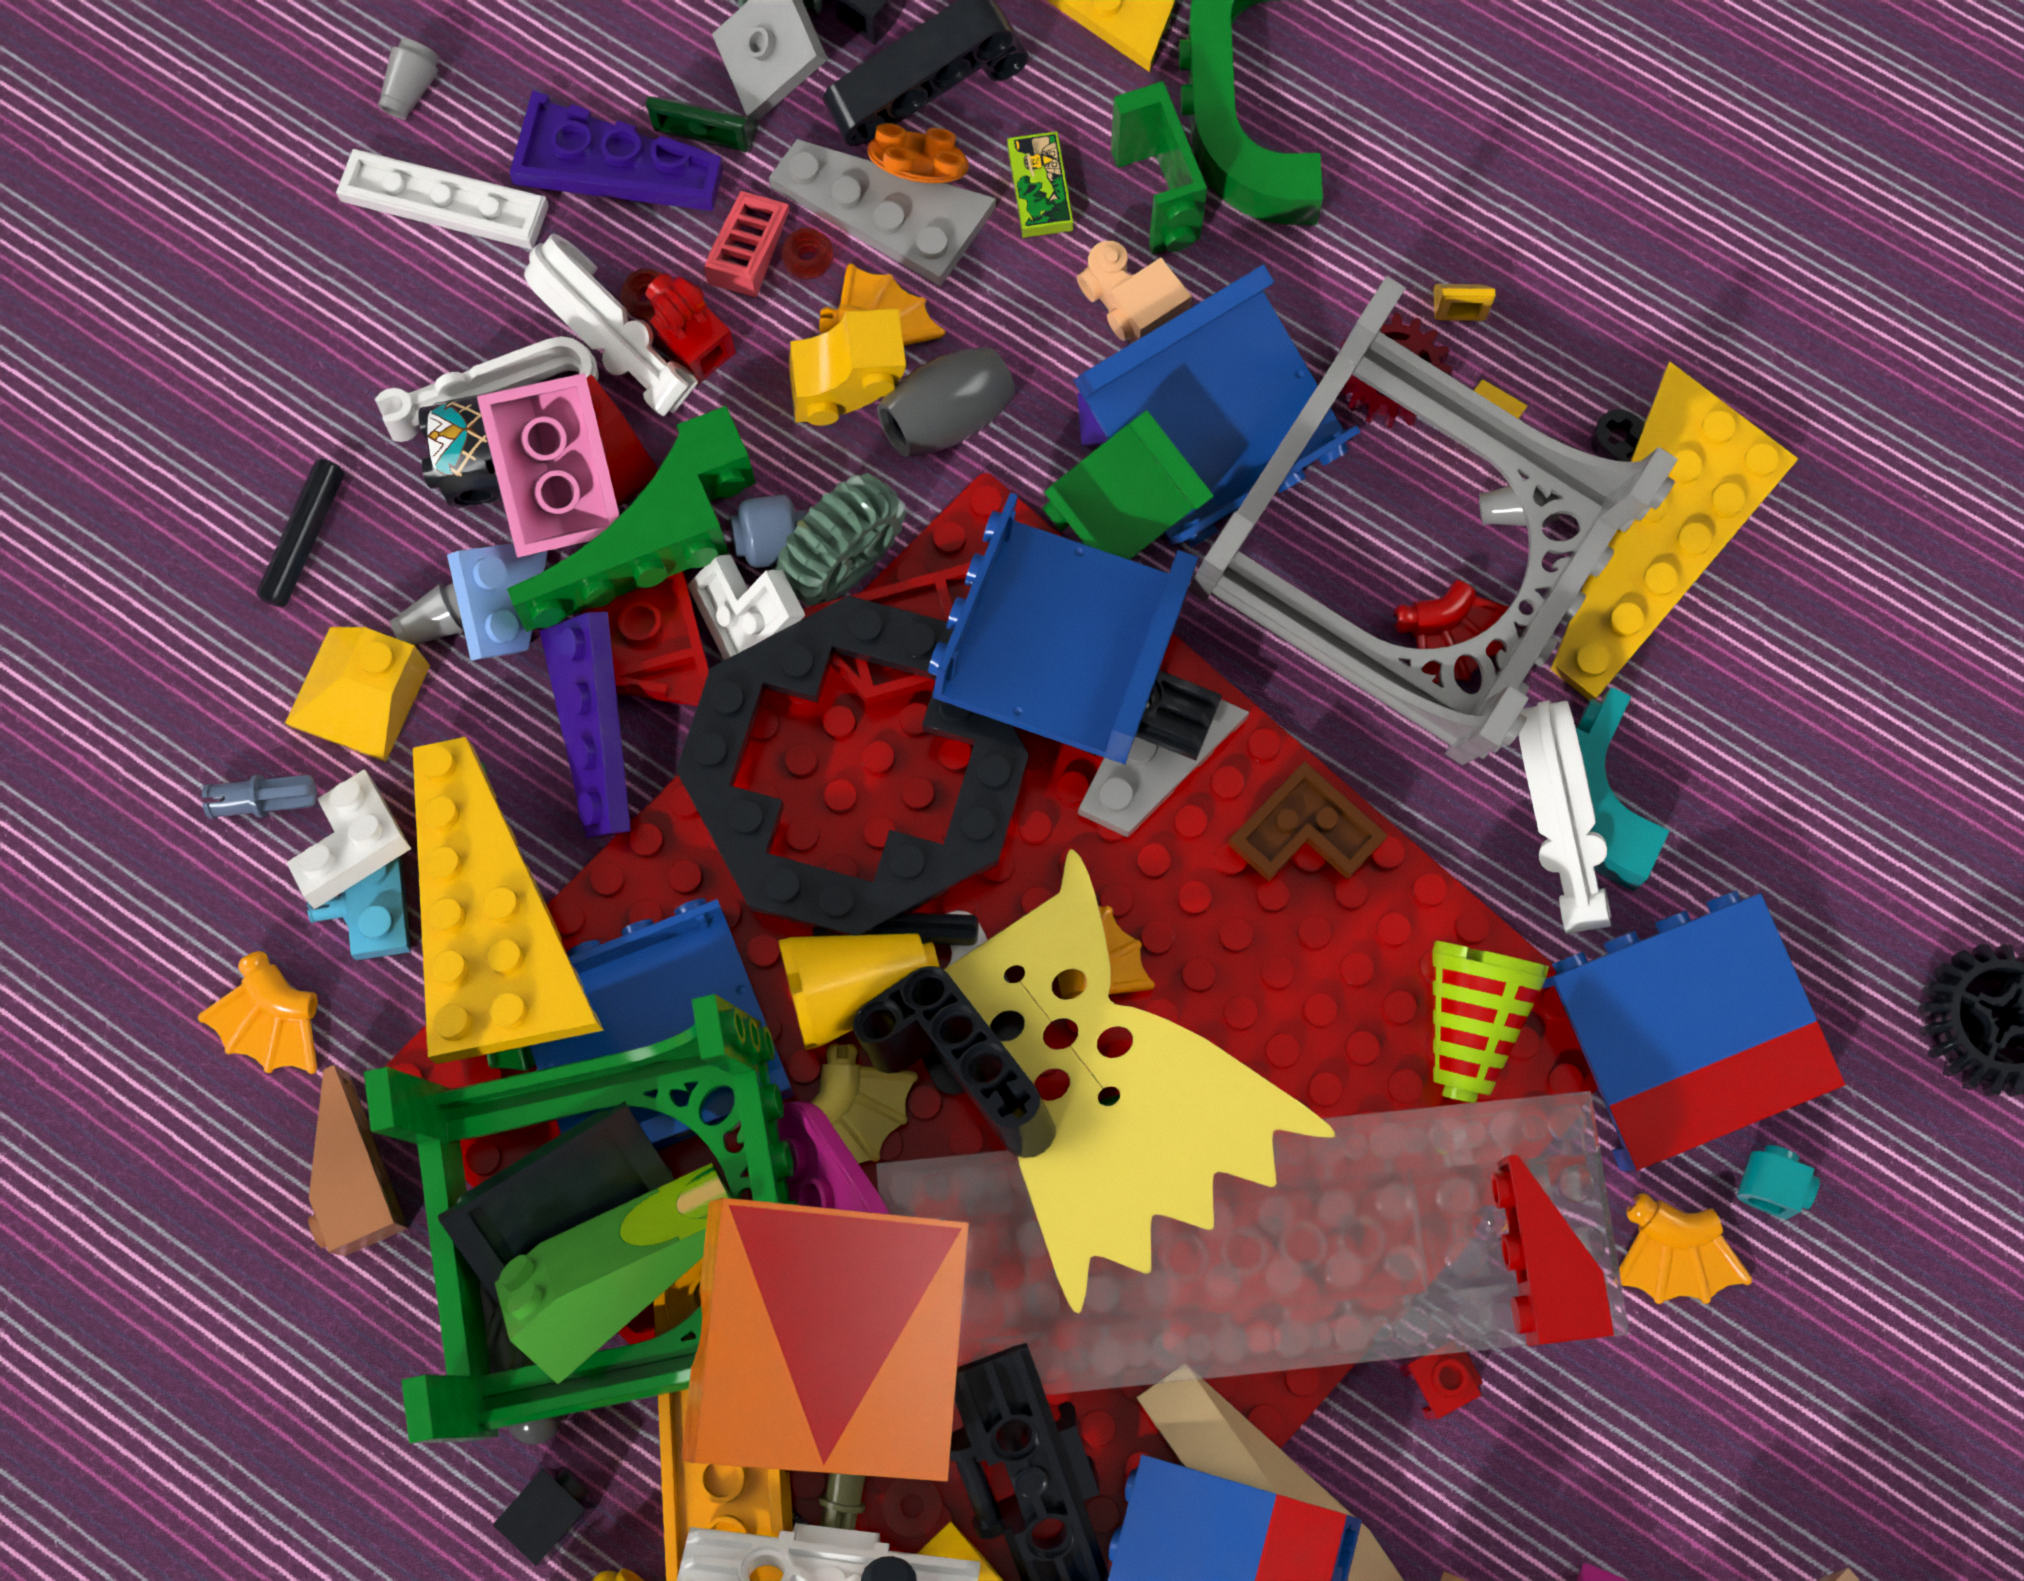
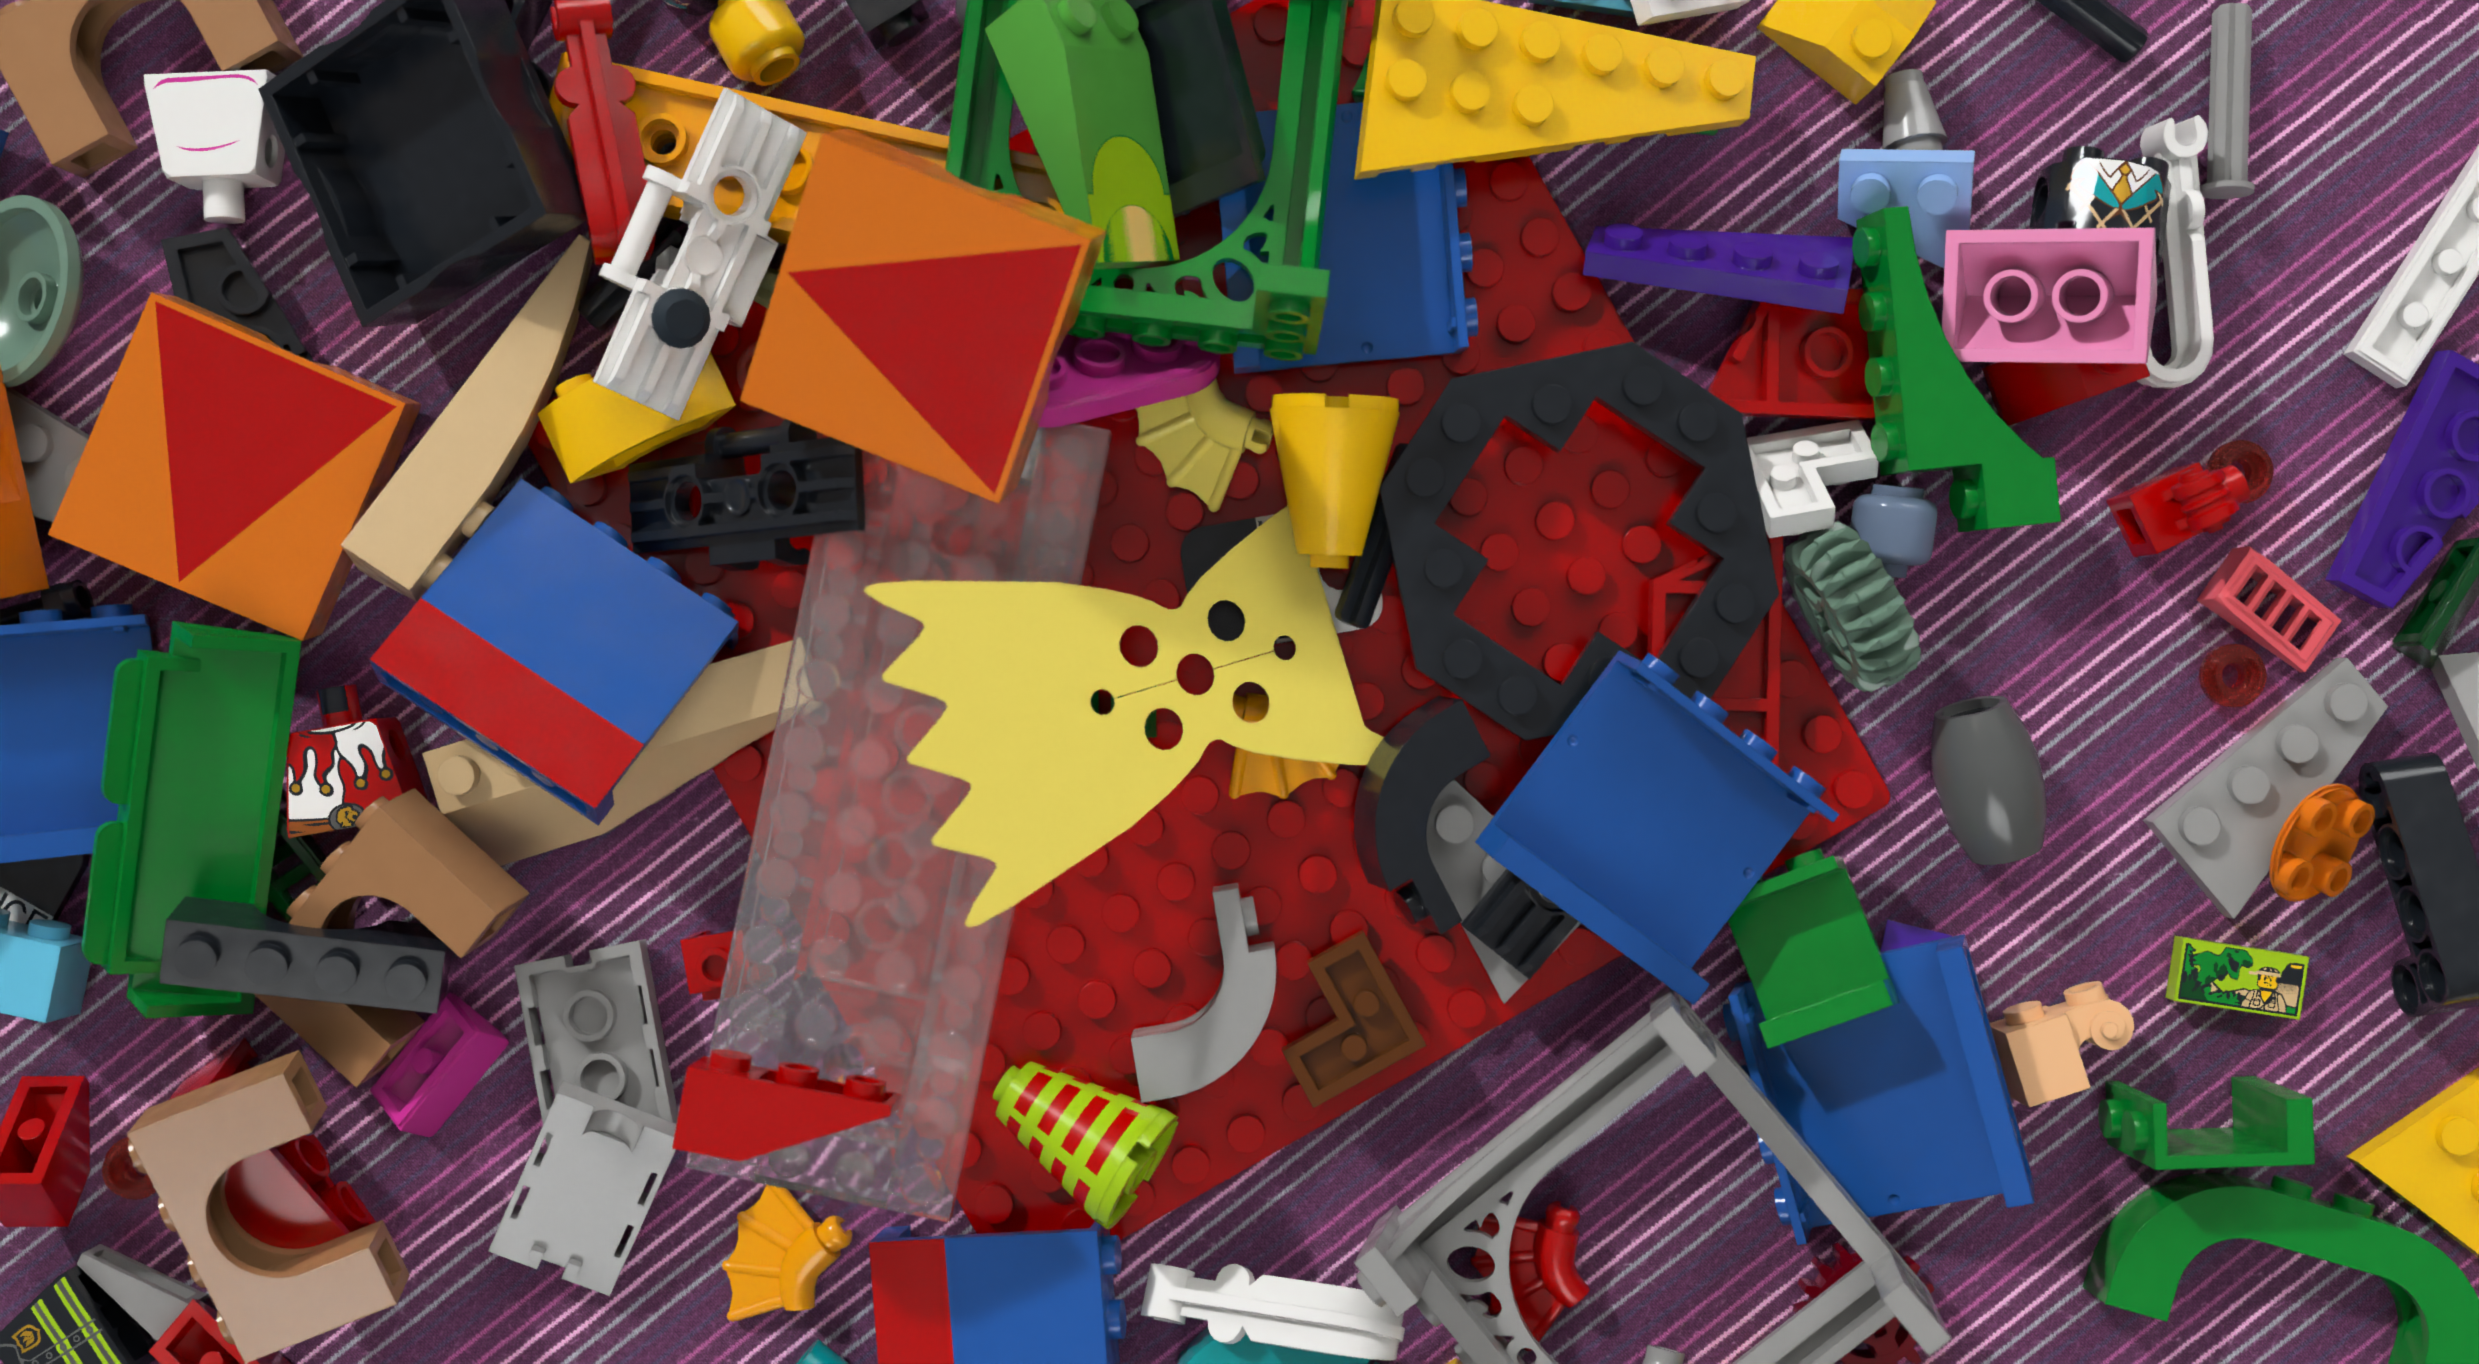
camera: 105 degrees right, 15 degrees up
white piece [524,234,698,416] -> none
yellow brick [789,309,906,426] -> none
light orange arm [819,263,945,346] -> none
black beam [853,966,1056,1158] -> none
none -> light grey piece [488,1081,676,1296]
none -> light grey piece [514,939,678,1148]
none -> light grey arch [1131,883,1276,1103]
none -> black arch [1354,696,1491,934]
none -> light grey axle [2200,3,2255,199]

